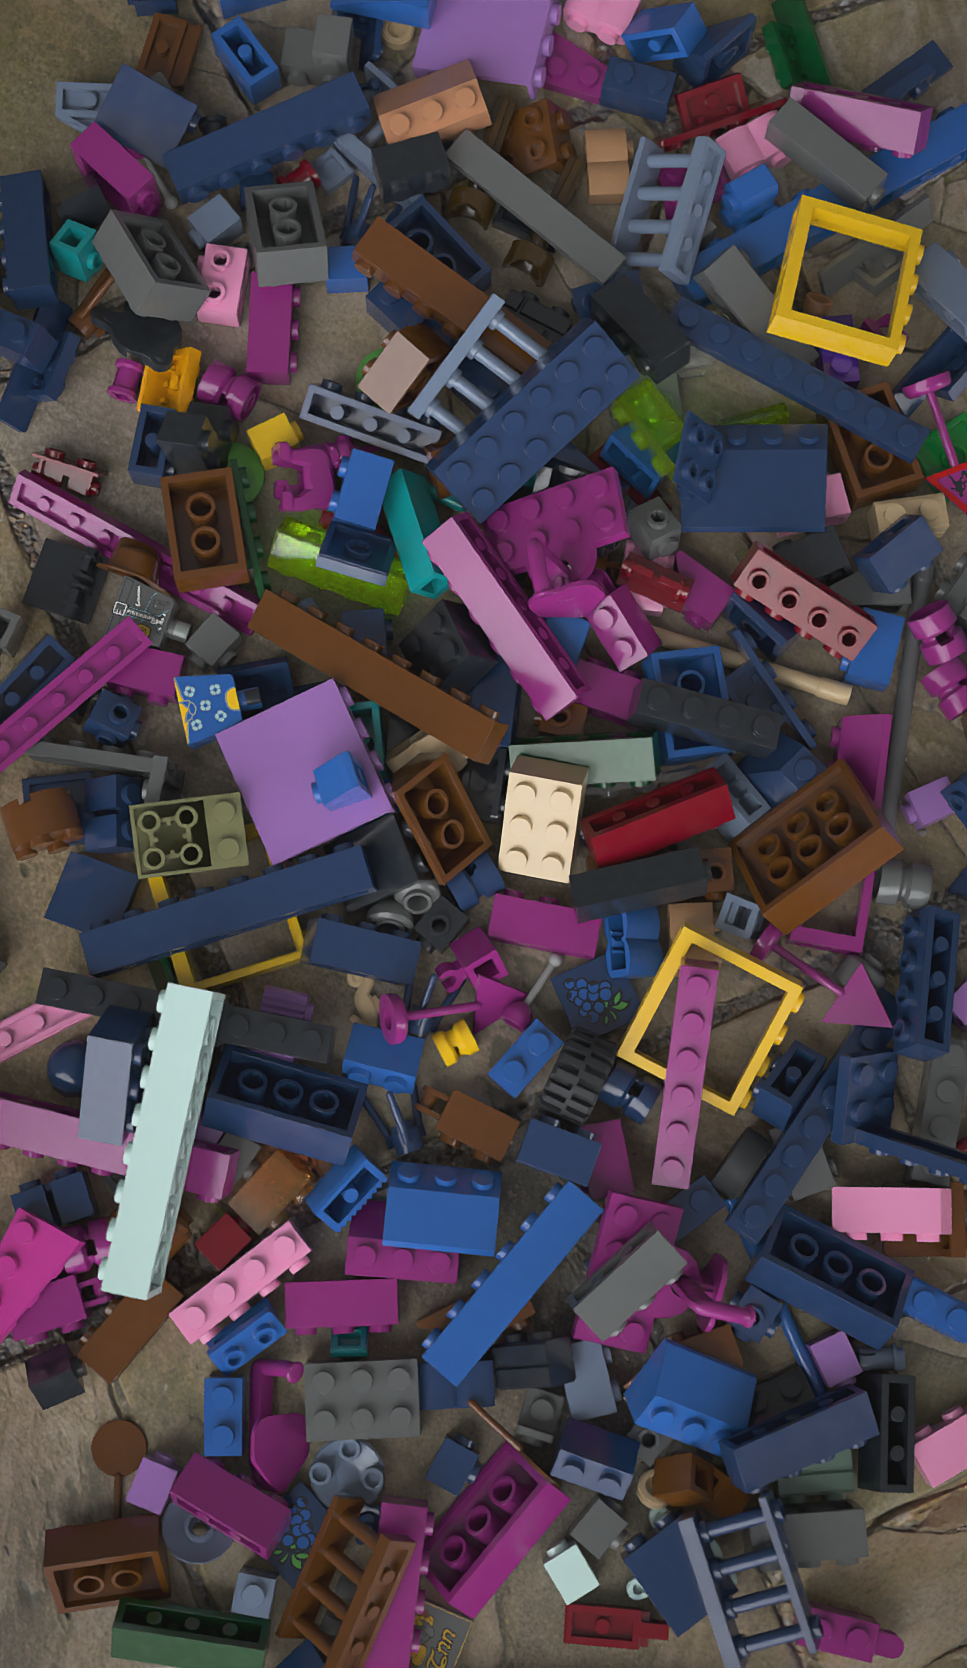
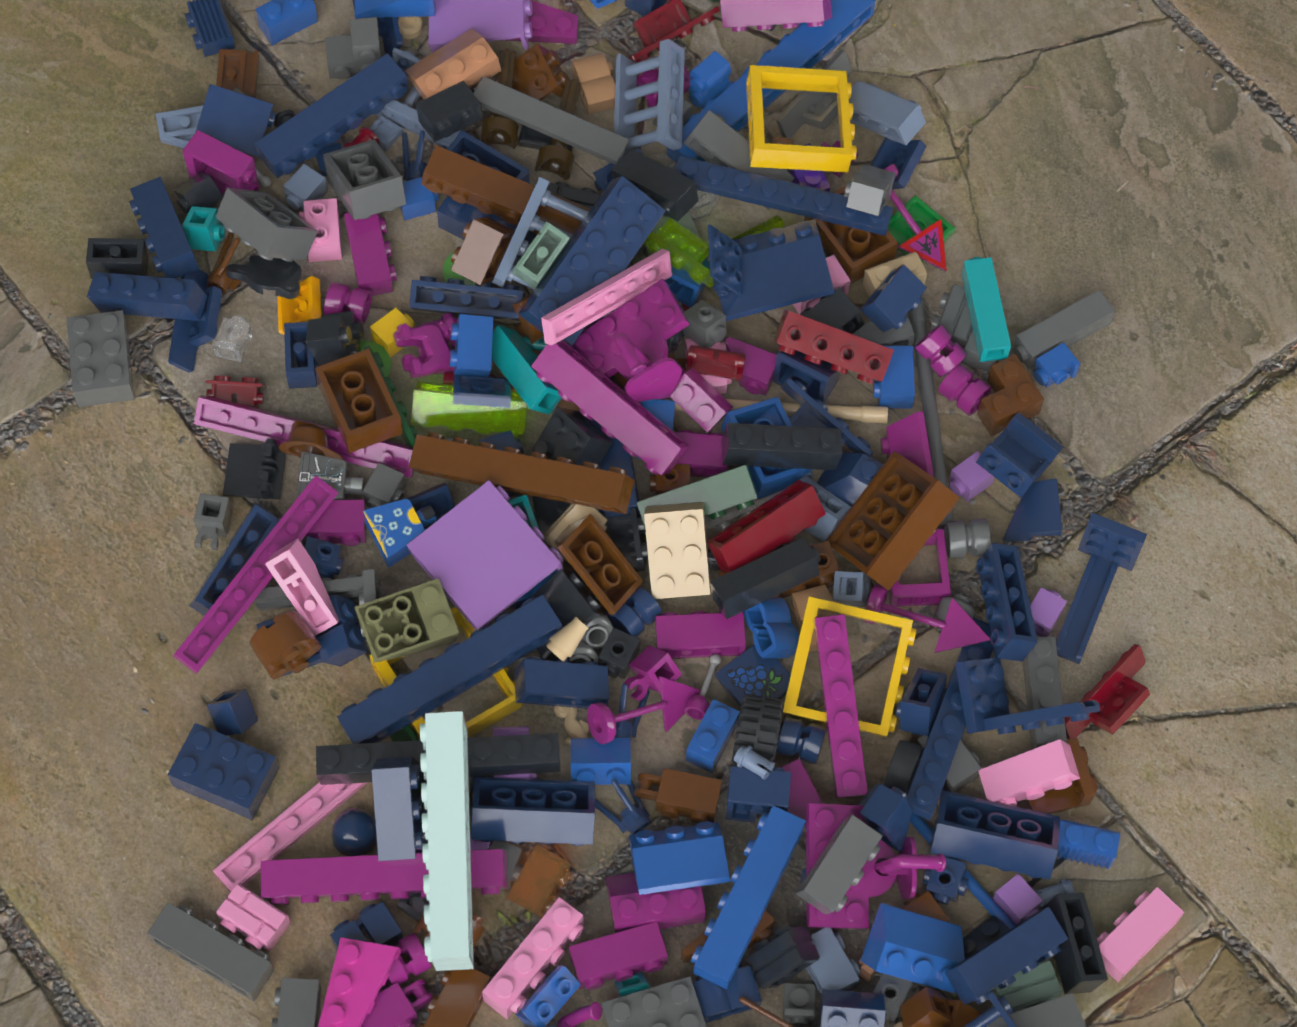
camera: 15 degrees left, 15 degrees down
dark blue slope [44,851,142,932] -> none
magenta bush [106,358,145,404] -> none
dark red brick [194,1212,255,1271] -> none
blue brick [211,16,282,106] -> none
blue brick [304,1144,387,1232] -> none
blue slope [311,751,372,811] -> none
yellow wheel [431,1019,480,1067] -> none
dark blue brick [599,55,677,123] -> none
bright pink brick [715,110,791,181] -> none
dark grey brick [765,98,888,212] -> none
none -> clear brick [212,316,253,363]
none -> bright pink slope [265,539,339,636]
none -> sand green brick [512,222,570,289]
none -> bright pink tile [541,249,672,346]
none -> tan cone [546,617,589,662]
none -> sand blue pin [734,745,774,780]
none -> dark grey brick [844,164,896,216]
none -> dark blue slope [860,784,913,852]

